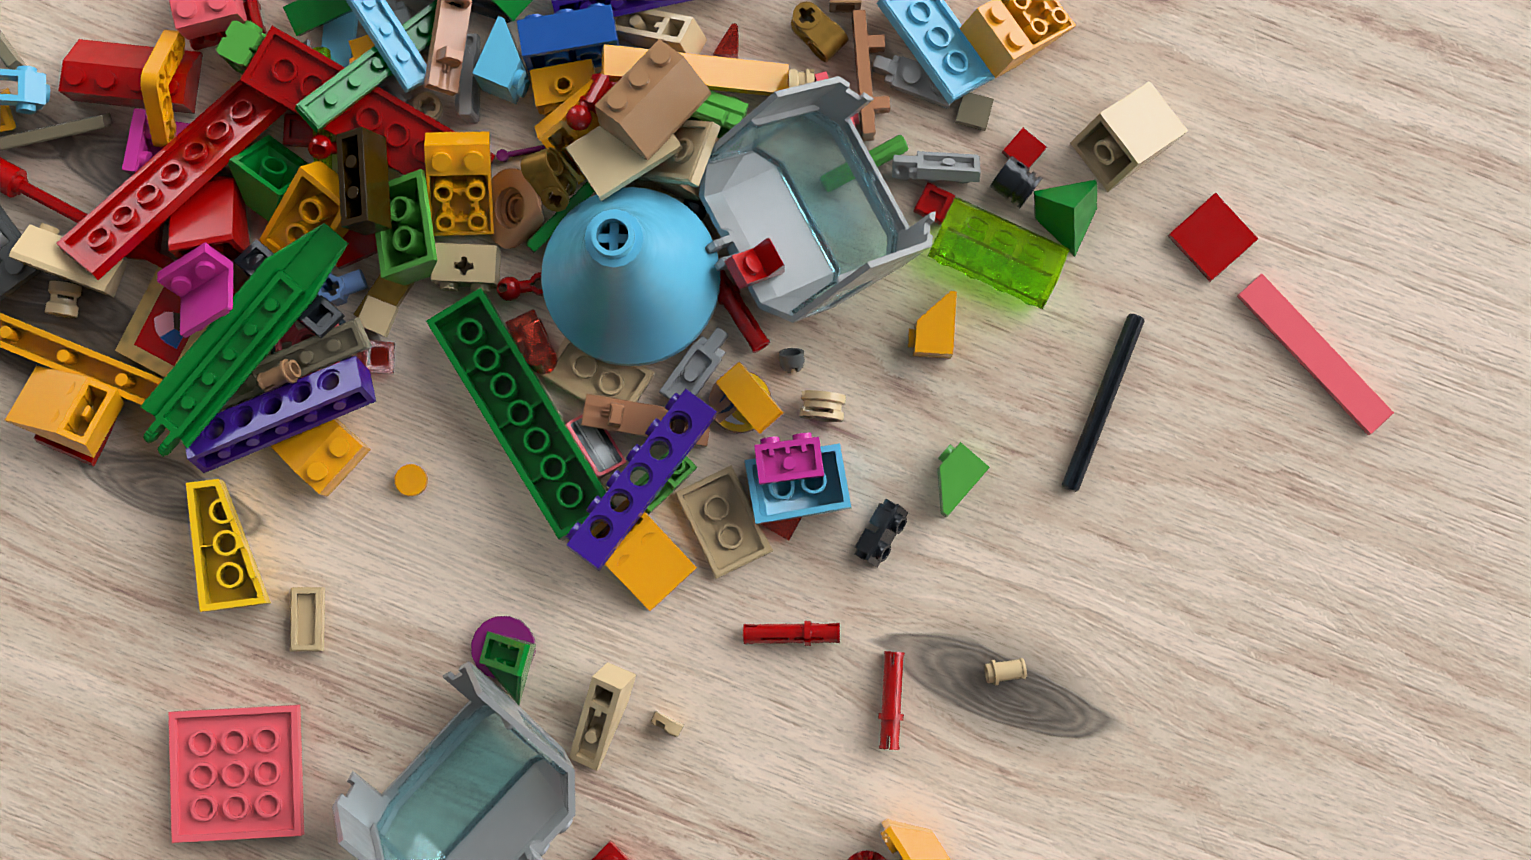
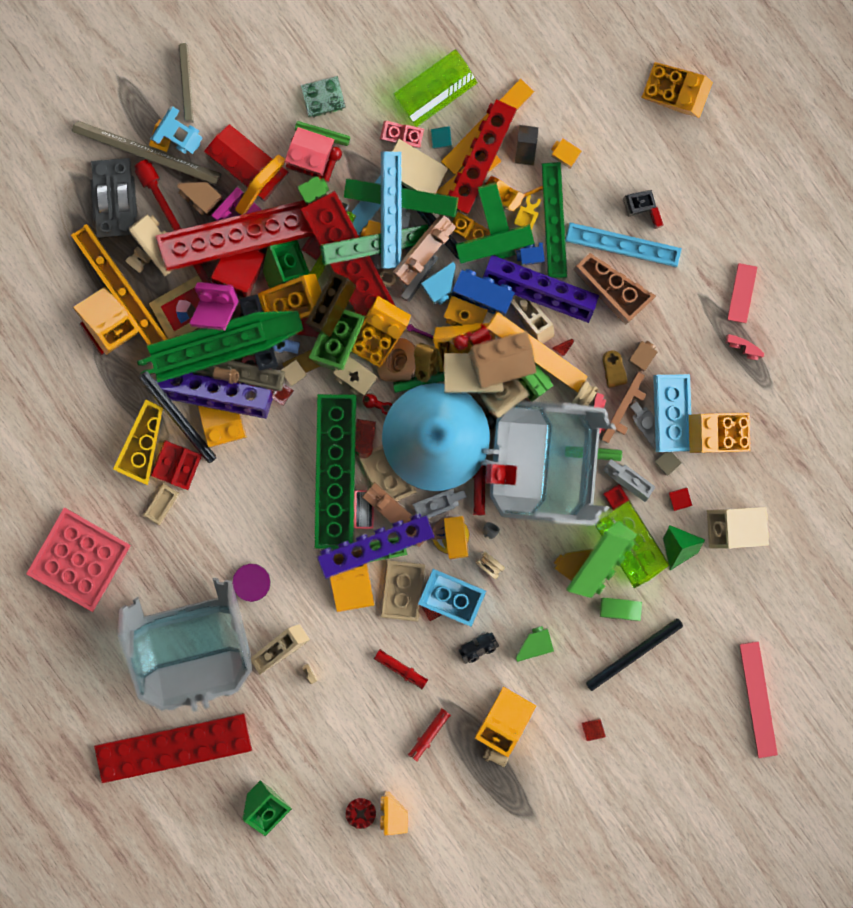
camera: 30 degrees right, 5 degrees up
red arm [308,134,337,160] -> none
light orange tile [395,464,428,496] -> none
green slope [479,631,536,705] -> none
dark pink bracket [754,432,824,485] -> none
black piece [990,156,1043,209] -> none
red tile [1168,193,1258,282] -> none
none -> black axle [139,371,216,463]
none -> red slope [150,440,202,490]
none -> medium nougat slope [177,182,224,216]
none -> light orange slope [475,686,536,757]
none -> bright green slope [566,521,637,598]
none -> clear red slope [582,718,606,741]
none -> bright green slope [600,598,642,621]

